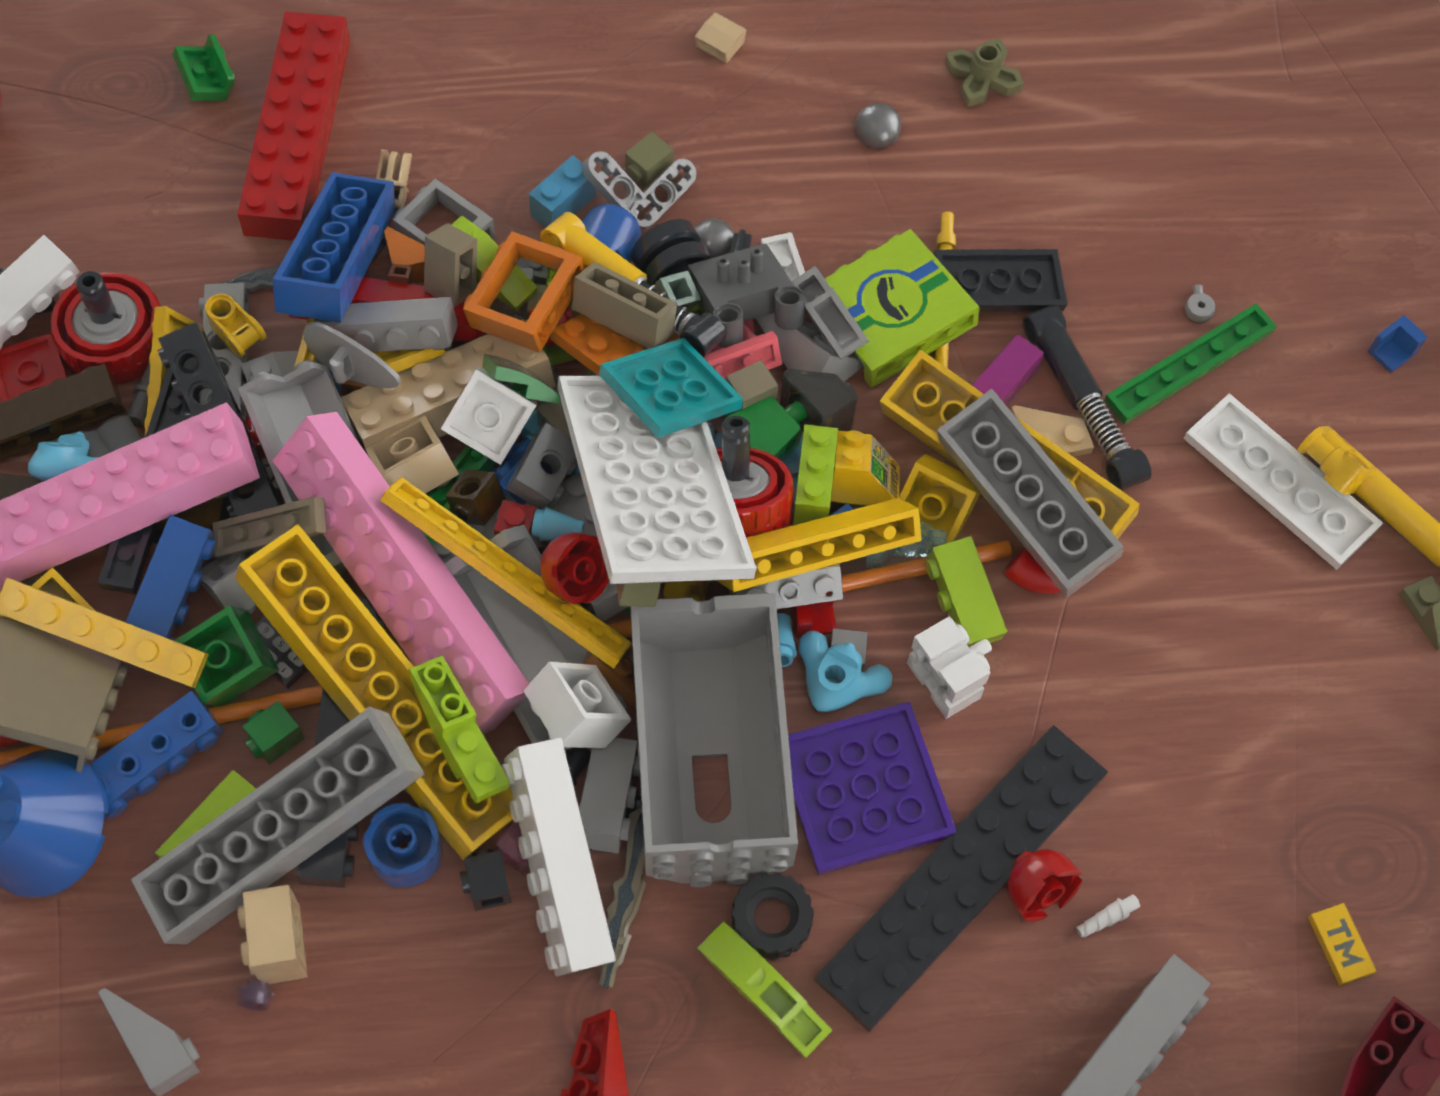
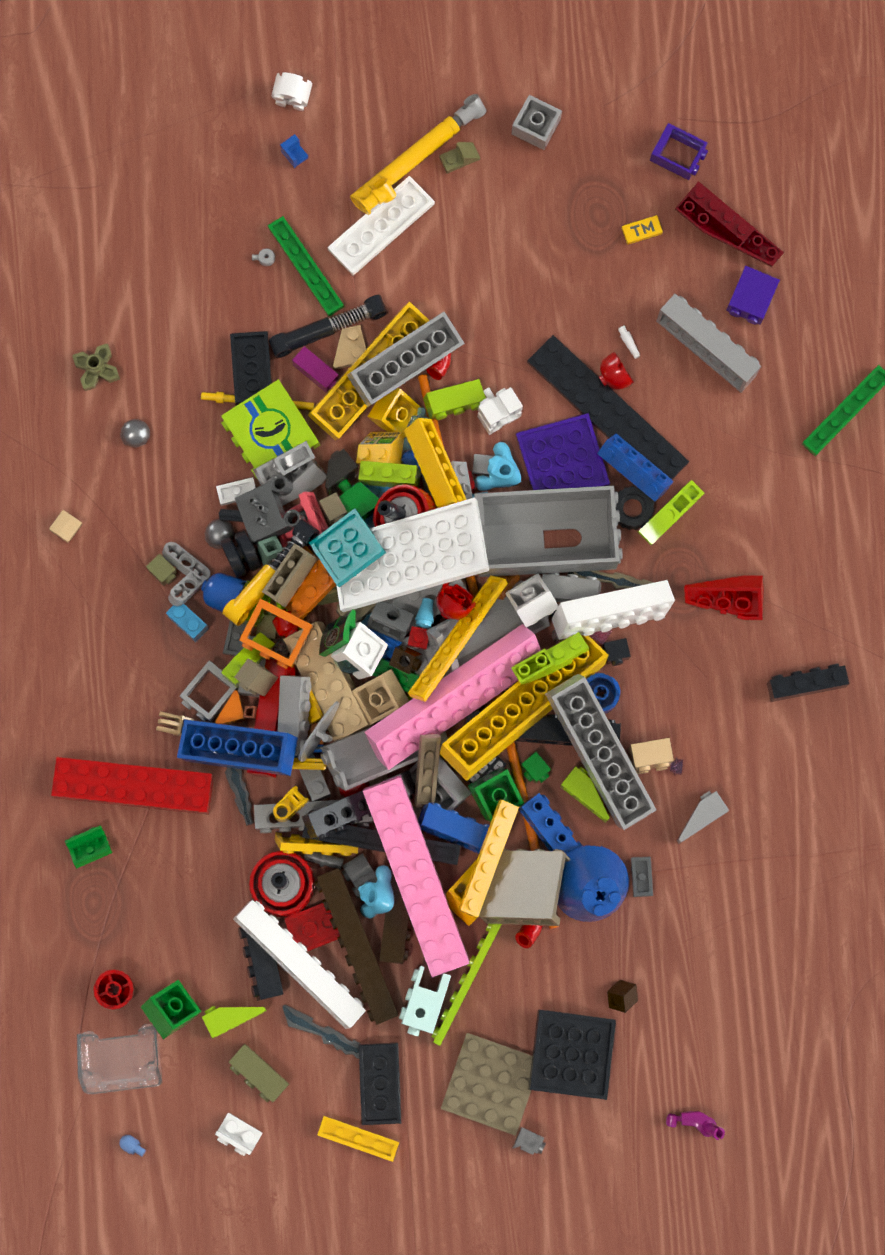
camera: 90 degrees left, 15 degrees up
none -> blue brick [597,434,674,501]
none -> dark grey plate [631,857,653,897]

